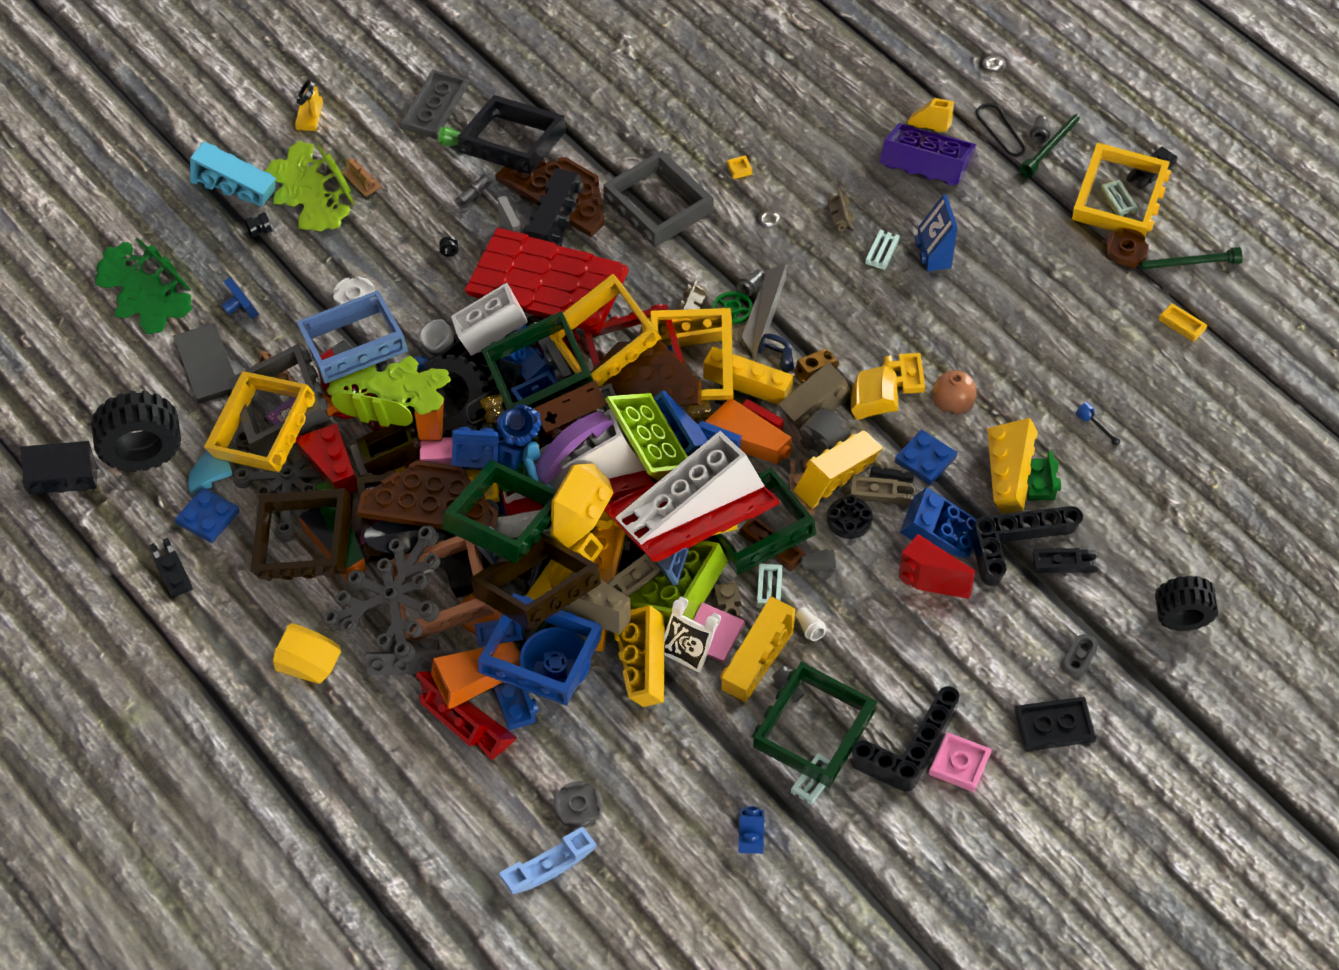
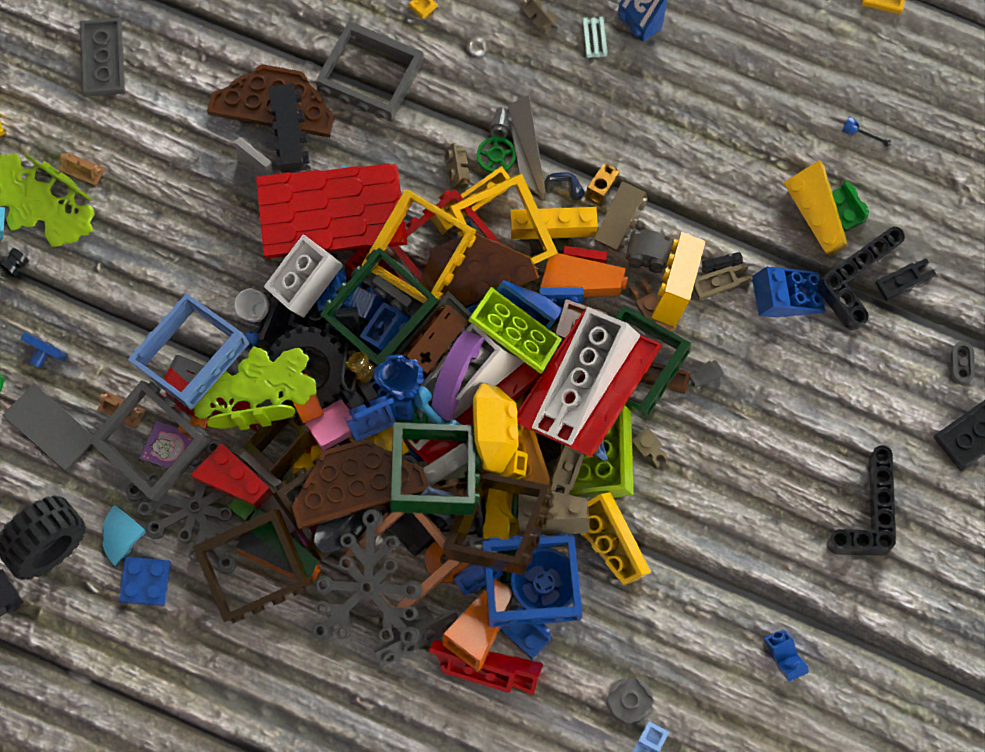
camera: 30 degrees left, 15 degrees up
black hinge [150,538,193,599] -> none
yellow window [204,371,315,473] -> none
yellow slope [273,623,341,684] -> none
white tile [333,276,376,306] -> none
bright green cone [438,126,461,146] -> none
black bush [439,236,458,257] -> none
flat silver pin [456,174,492,208] -> none
black window [457,95,566,174] -> none
flag [664,597,721,673] -> none
bright pink tile [693,602,745,664] -> none
yellow wedge [720,596,795,703] -> none
dark green window [752,662,877,788] -> none
light aqua tile [757,564,782,608] -> none
dark grey cone [772,666,805,702] -> none
light aqua tile [791,753,830,805] -> none
white cone [795,607,826,641] -> none
black tile [827,494,873,539] -> none
yellow slope [851,366,899,420] -> none
yellow plate [882,353,926,394] -> none
blue plate [894,429,958,485] -> none
red slope [898,534,975,599] -> none
bright pink tile [928,732,992,792] -> none
nougat cylinder [933,370,976,414] -> none

